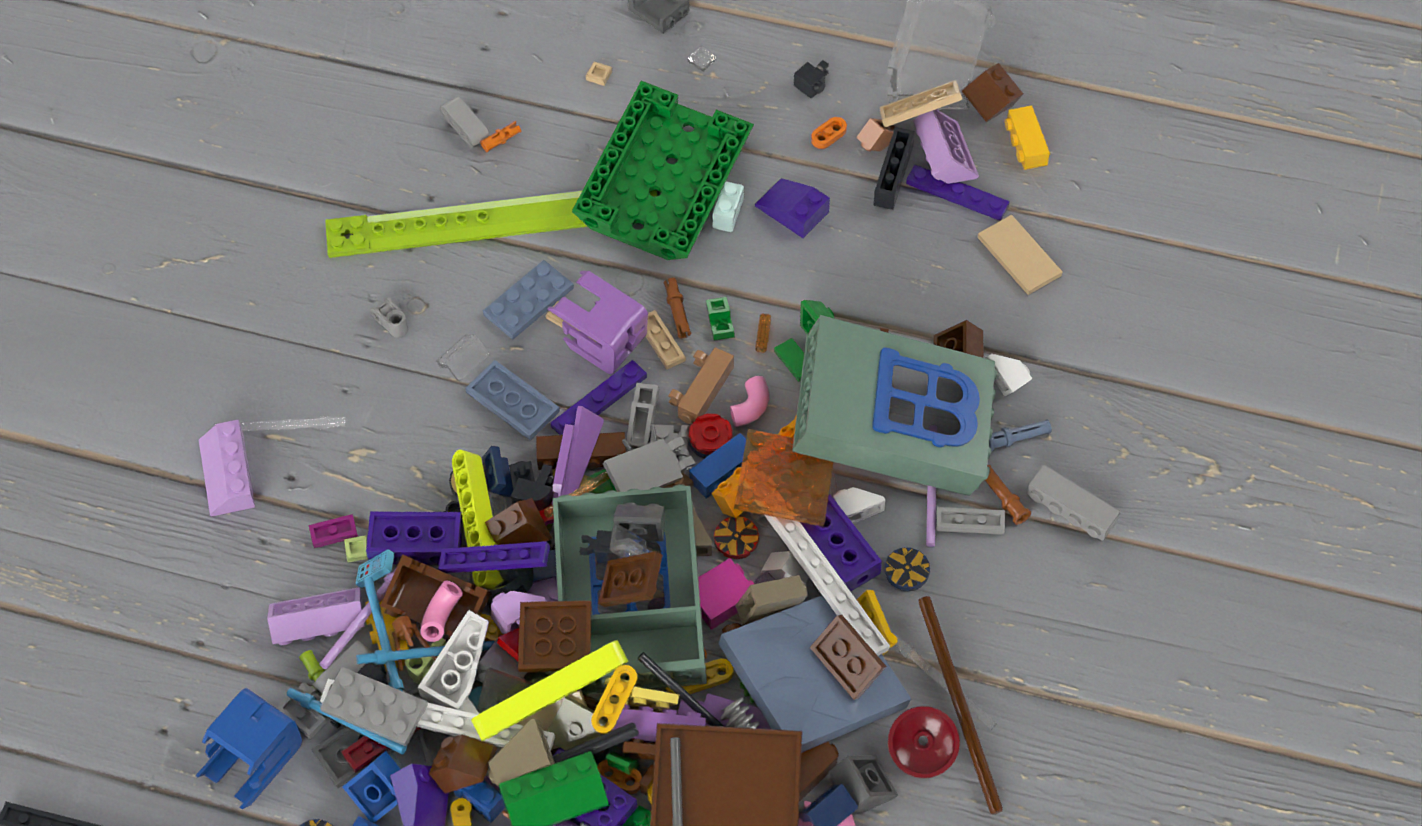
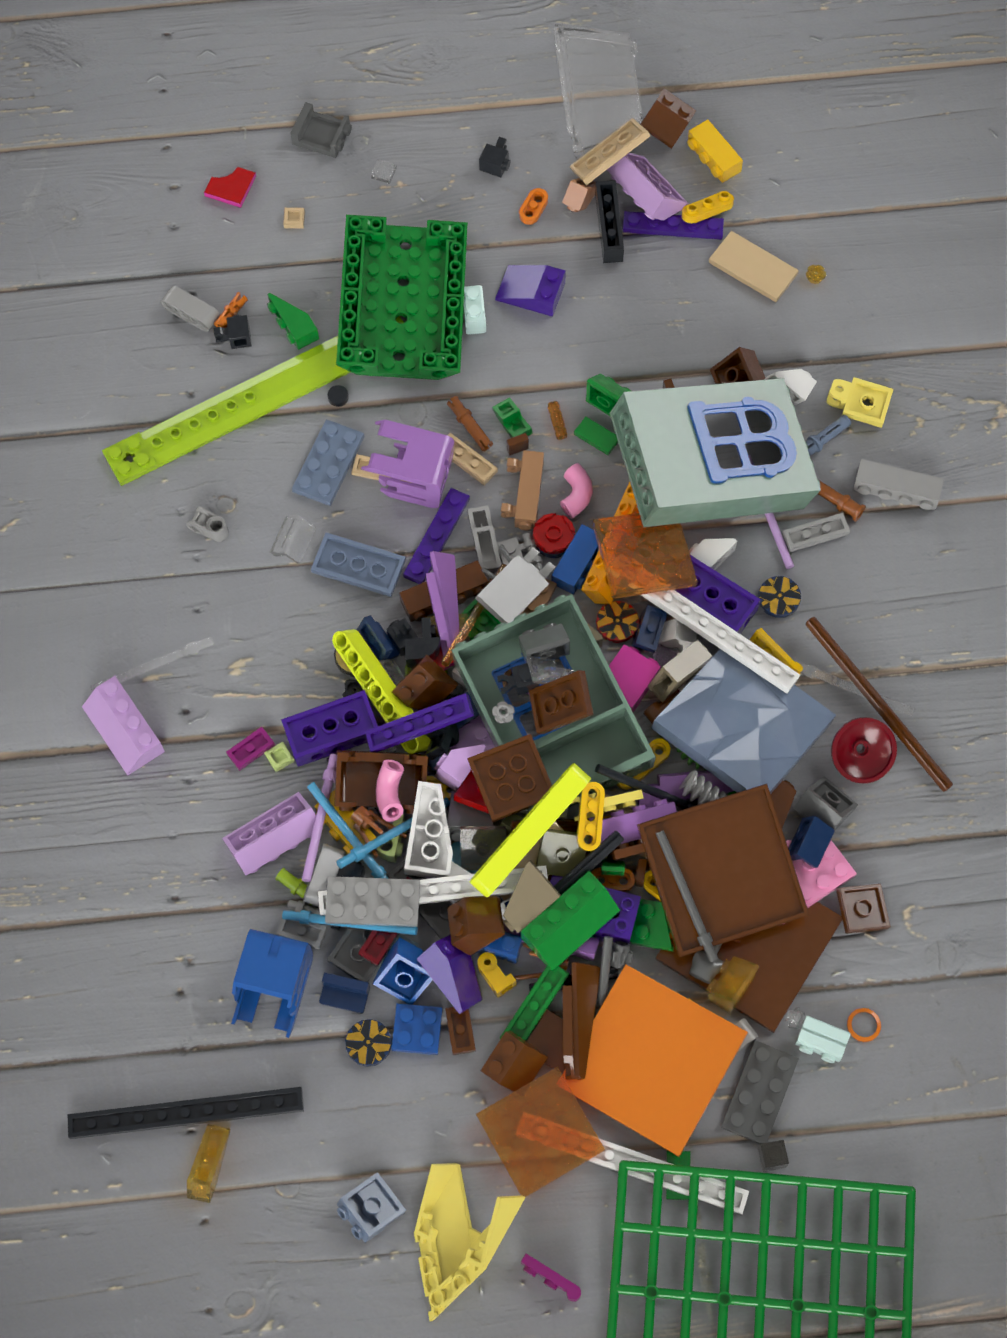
camera: 20 degrees left, 10 degrees up
medium azure tile [355,549,394,588] -> none
plate [810,615,887,700] -> none
none -> red tile [204,167,256,208]
none -> black brick [213,315,252,349]
none -> green slope [267,293,319,350]
none -> dark blue panel [319,972,370,1014]
none -> black tile [327,385,349,407]
none -> light grey plate [492,702,515,723]
none -> reddish brown tile [506,433,529,456]
none -> dark blue panel [631,605,667,653]
none -> yellow plate [682,191,734,223]
none -> clear yellow plate [806,265,826,284]
none -> light yellow plate [826,377,893,428]

